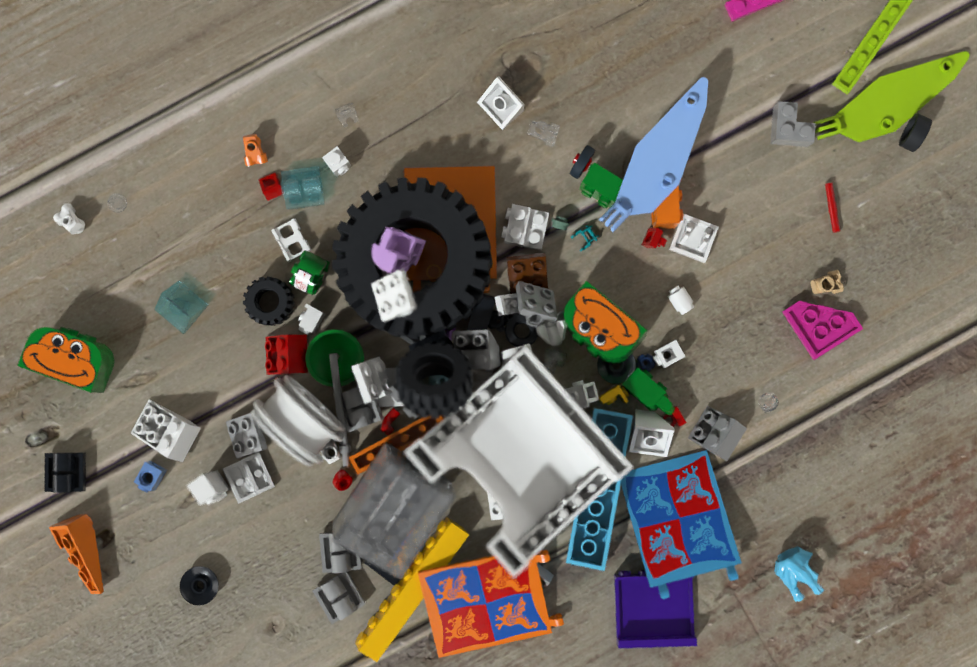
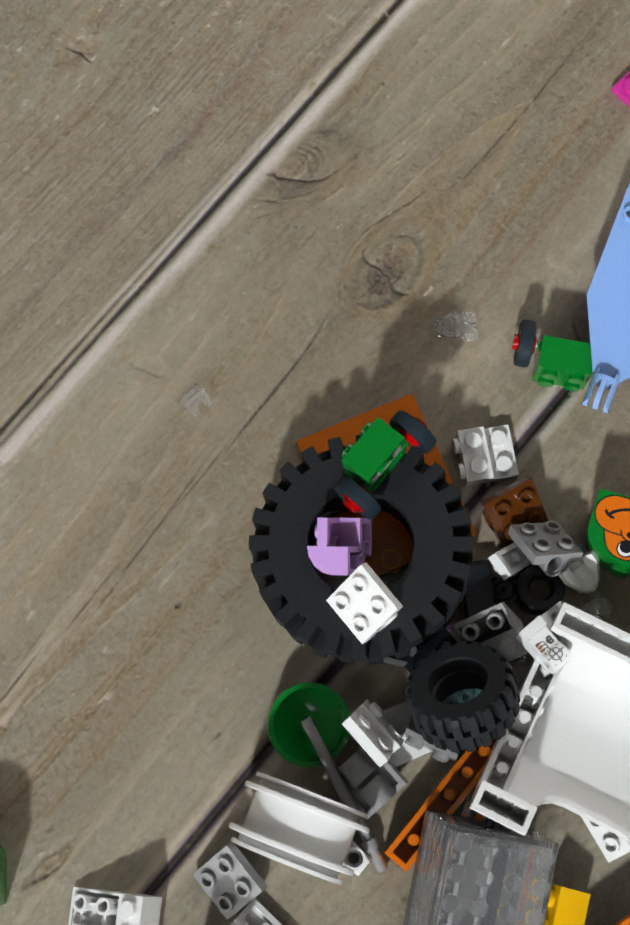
camera: 25 degrees left, 10 degrees down
clear light blue slope [154,281,208,334] -> none
orange plate [243,134,268,166] -> none
black tyre [243,276,295,326] -> none
red slope [258,172,284,200] -> none
red slope [265,334,308,375] -> none
white piece [272,218,312,262] -> none
clear light blue plate [281,166,325,210] -> none
green brick [289,250,330,295] -> none
white brick [298,304,326,335] -> none
white brick [322,146,351,177] -> none
red tile [333,469,353,491] -> none
red arm [380,407,400,436] -> none
white slope [477,76,525,130] -> none
sand green plate [551,216,570,230] -> none
teal piece [571,225,599,252] -> none
none -> brick [334,410,437,520]
none -> white leg [516,615,571,674]

